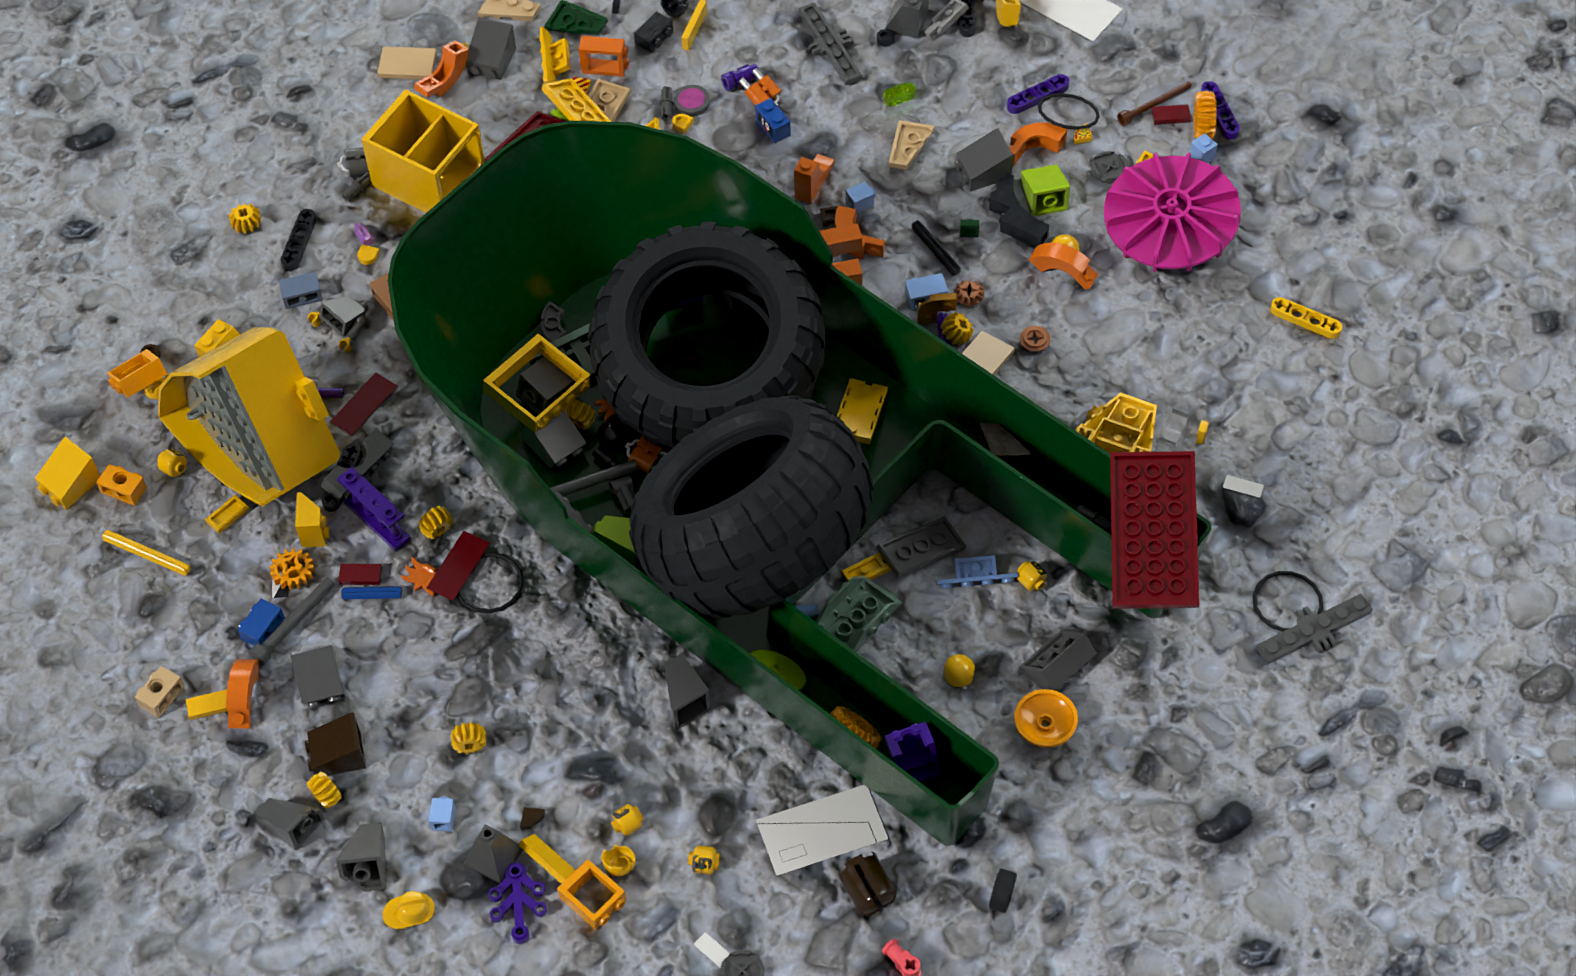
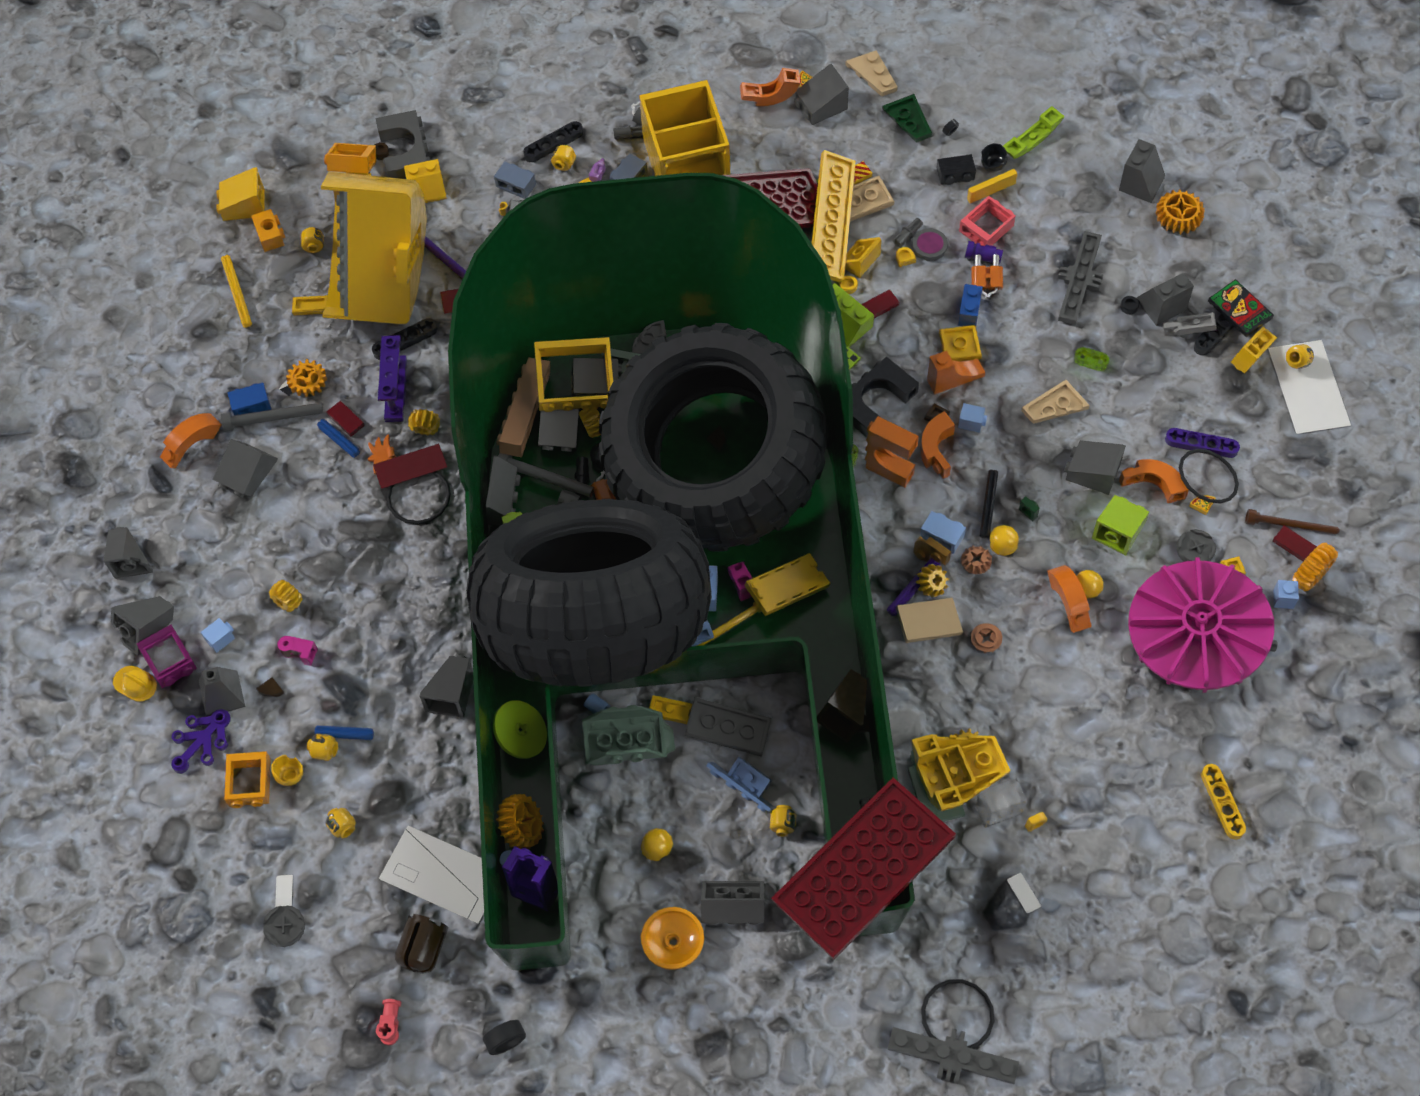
camera: 45 degrees right, 5 degrees up
tan brick [135,666,185,718] -> none
yellow tile [186,689,228,720] -> none
yellow gear [229,202,261,235] -> none
yellow slope [295,492,330,548] -> none
dark brown slope [305,712,366,776] -> none
yellow gear [307,772,342,809] -> none
dark grey arch [321,428,394,502] -> none
tan tile [377,46,437,80] -> none
yellow tile [519,834,576,884] -> none
yellow bracket [539,26,571,84] -> none
orange window [579,36,629,77] -> none
black arch [988,173,1050,248] -> none
dark purple beam [1201,81,1240,140] -> none
none -> magenta window [137,624,197,688]
none -> dark pink leg [277,636,318,666]
none -> blue axle [315,726,374,740]
none -> dark grey arch [375,110,430,179]
none -> medium nougat brick [497,357,550,457]
none -> yellow head [551,145,576,171]
none -> sand blue brick [609,153,648,180]
none -> yellow tile [939,325,982,362]
none -> coral window [959,196,1016,246]
none -> yellow hair [990,525,1019,556]

